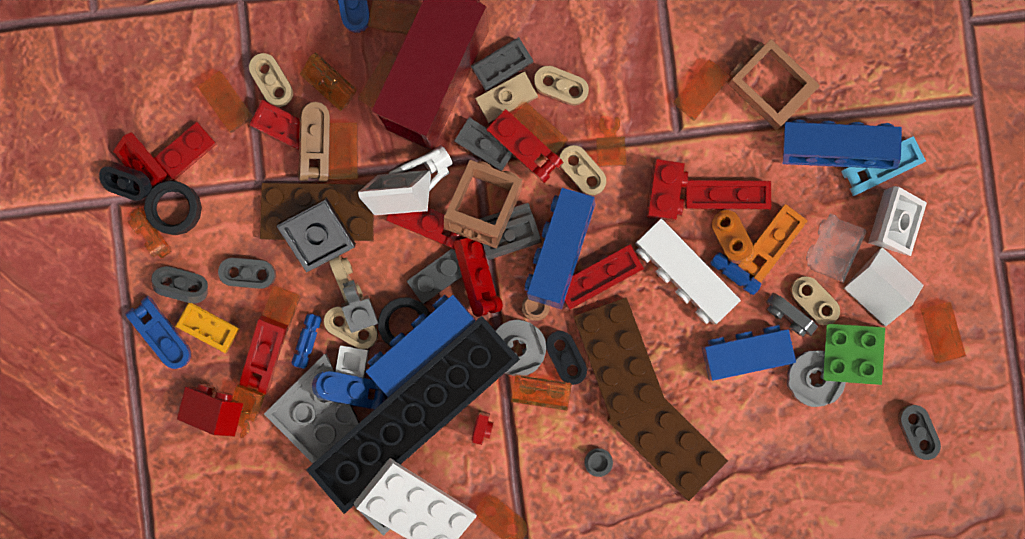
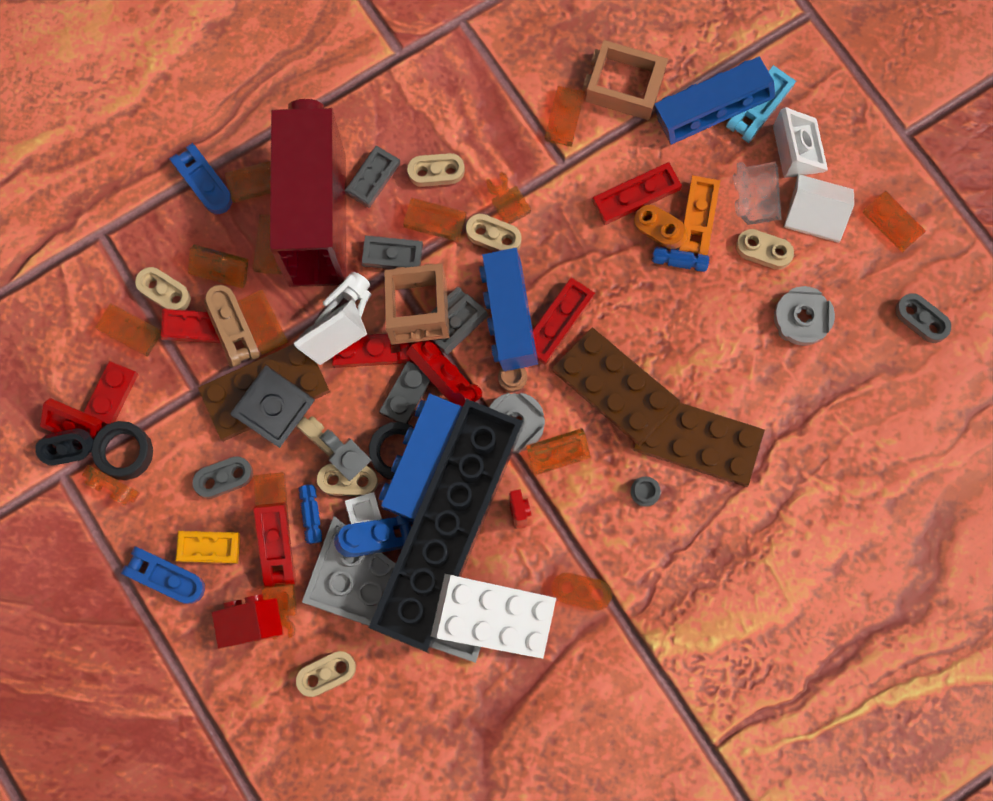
camera: 30 degrees left, 10 degrees down
dark grey plate [152,266,208,303] -> none
tan plate [475,72,538,124] -> none
red plate [486,109,564,183] -> none
black plate [546,331,587,385] -> none
white brick [635,218,741,324] -> none
red brick [645,159,688,222] -> none
blue brick [702,325,796,381] -> none
dark grey plate [766,292,818,337] -> none
bright green bracket [823,324,885,385] -> none
none -> tan plate [296,651,356,697]

